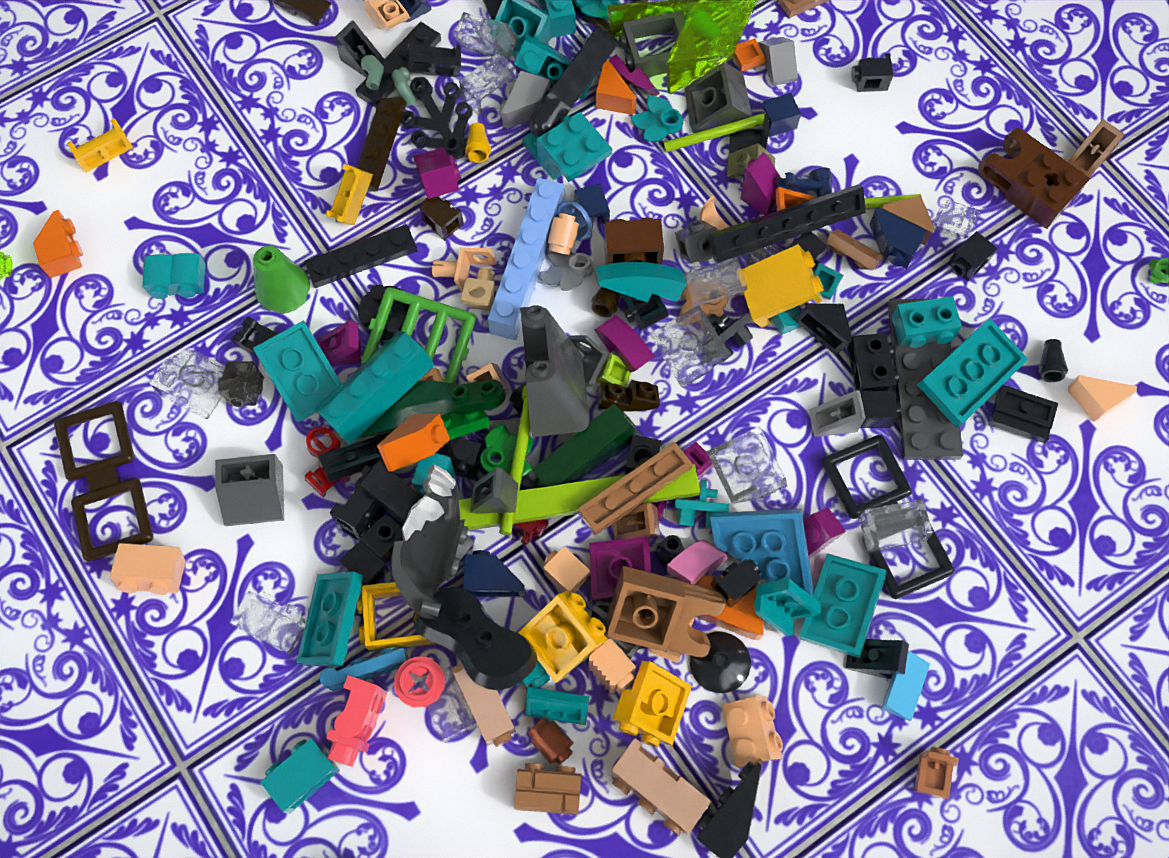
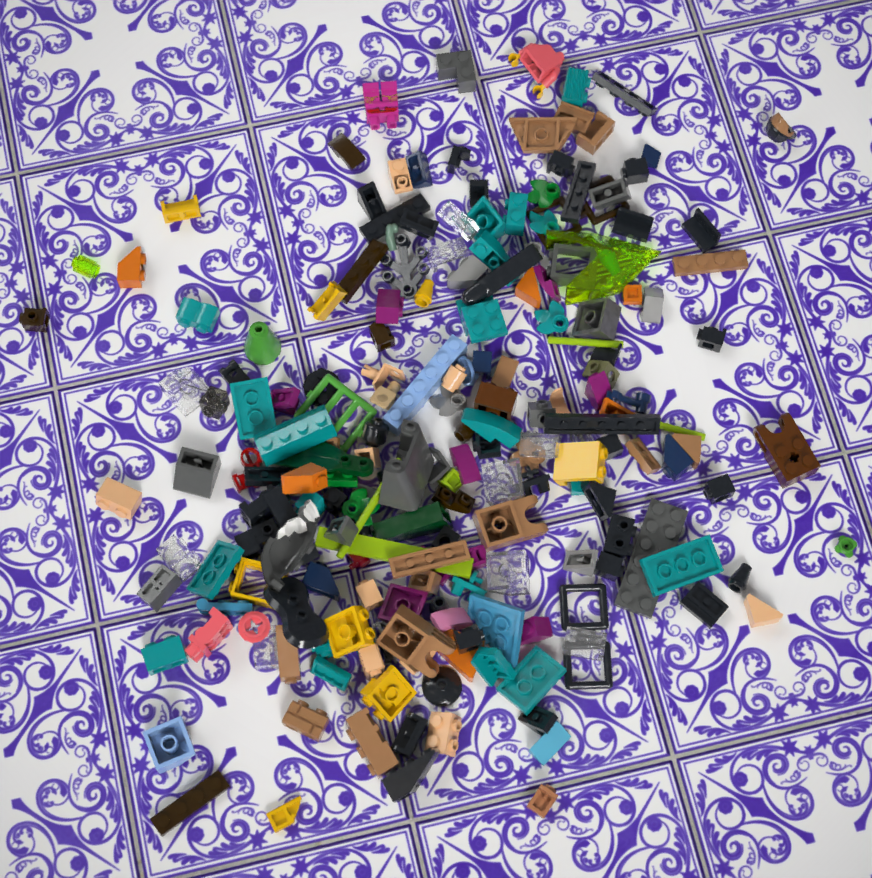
camera: 20 degrees right, 0 degrees up
dark brown bar [54,401,154,562] -> none
black plate [304,224,418,288] -> none
sand green arm [361,55,384,90] -> none
copper brick [528,716,574,765] -> none
dark blue panel [762,93,801,137] -> none
teal slope [813,263,844,300] -> none
teal brick [891,296,962,348] -> none
clear panel [933,200,980,240] -> none
medium nougat slope [1068,119,1125,178] -> none
none -> dark grey hinge [136,564,183,612]
none -> black head [362,418,389,448]
none -> black hinge [391,712,428,760]
none -> medium nougat brick [472,495,549,552]
none -> medium nougat slope [491,355,519,388]

